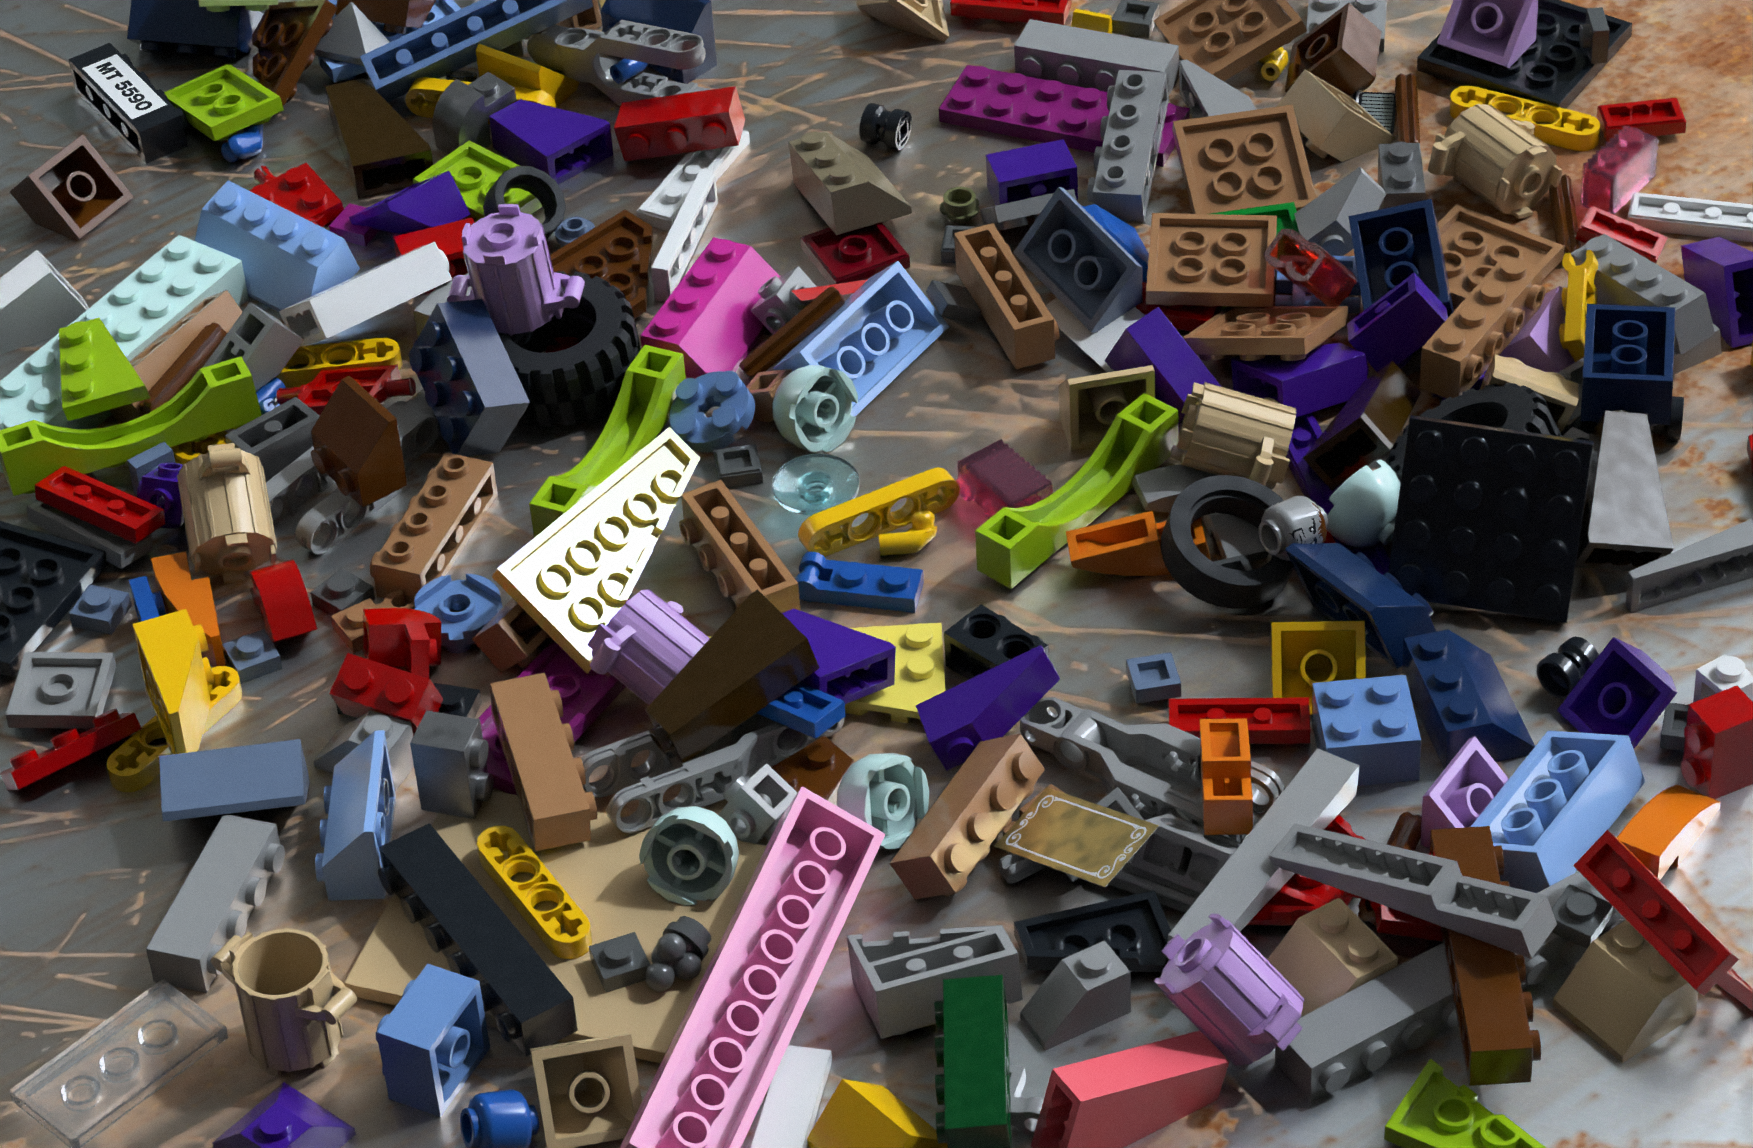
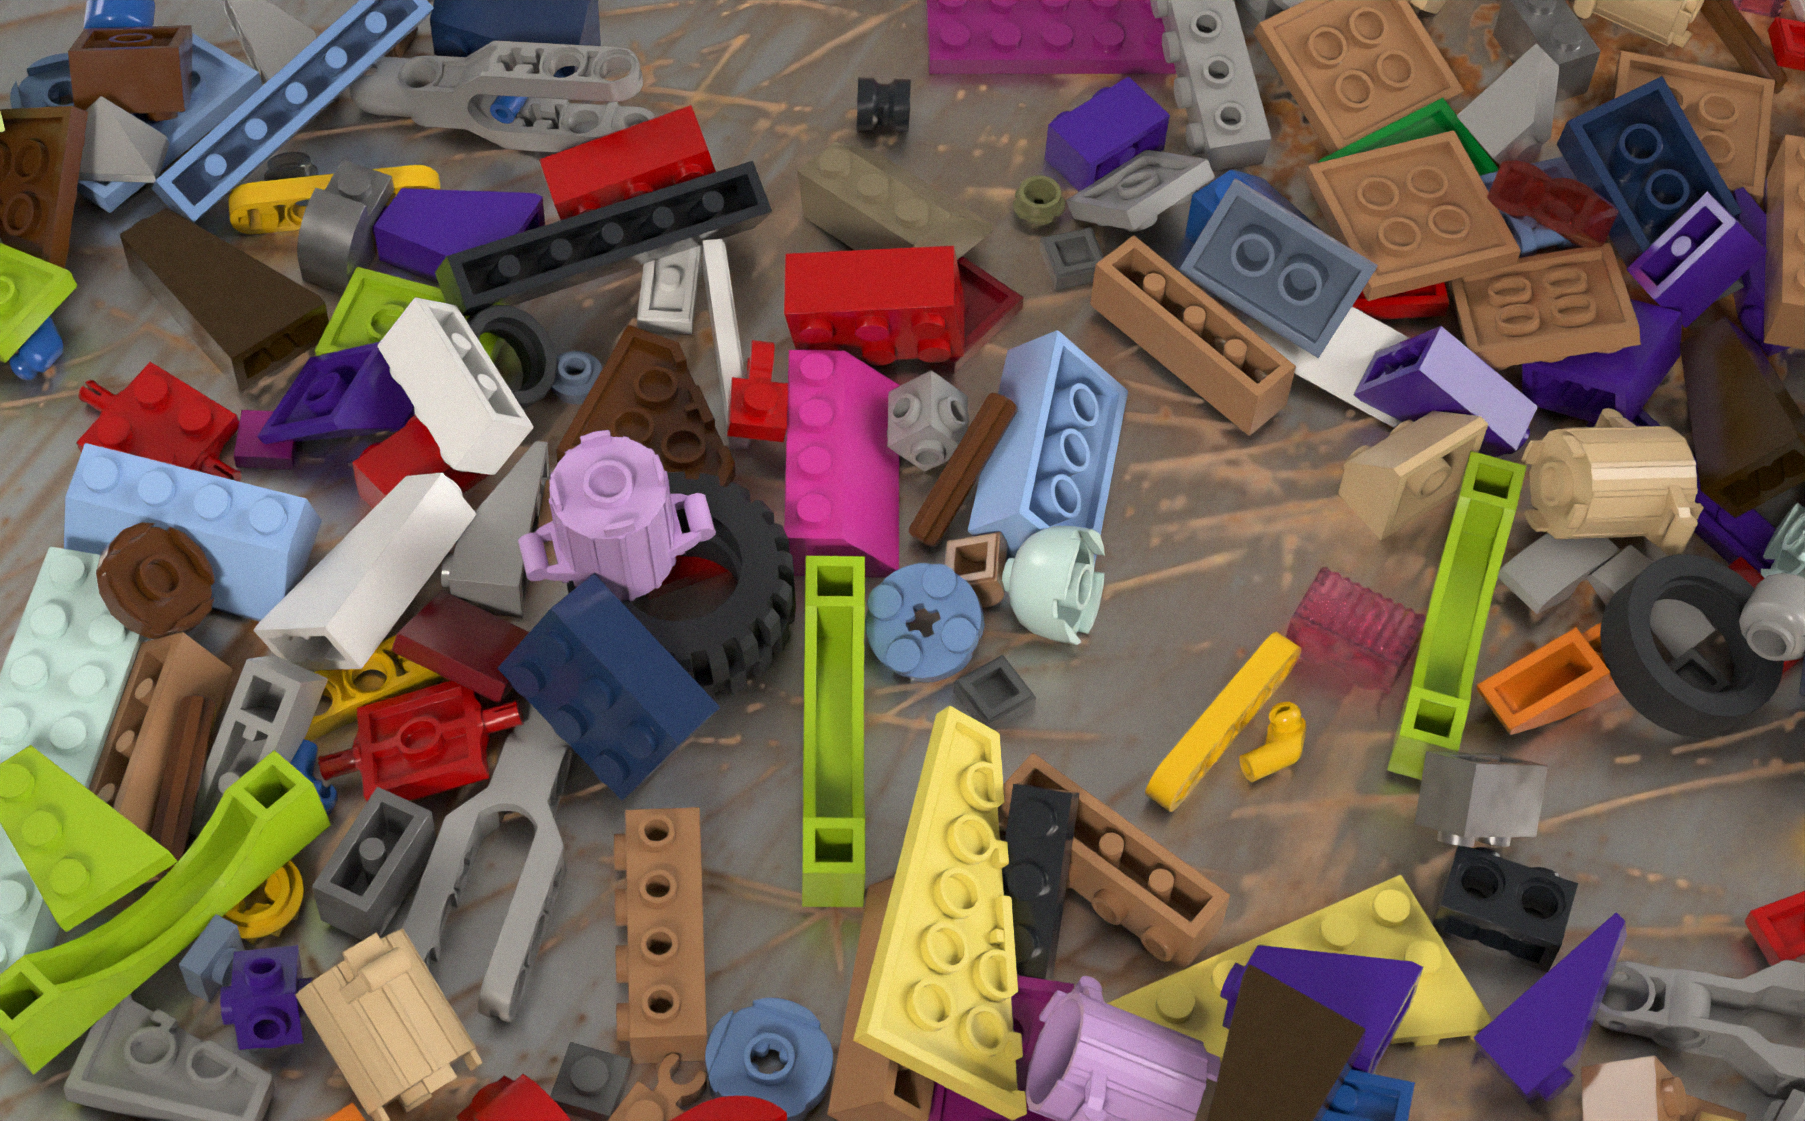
camera: 30 degrees left, 15 degrees up
red plate [35,466,165,543] -> none
reddish brown slope [311,376,407,508] -> none
yellow slope [476,43,579,108] -> none
clear light blue dish [772,454,860,515] -> none
sticker [791,279,868,301] -> none
blue plate [795,552,924,613] -> none
dark grey tile [926,280,982,323] -> none
sand blue plate [1126,652,1181,704] -> none
none -> reddish brown tile [96,522,215,639]
none -> white brick [377,297,534,475]
none -> dark red tile [391,590,529,702]
none -> black brick [434,161,772,320]
none -> red plate [727,340,788,443]
none -> red brick [784,246,964,365]
none -> black plate [1002,783,1080,980]
none -> flat silver brick [1414,751,1548,847]

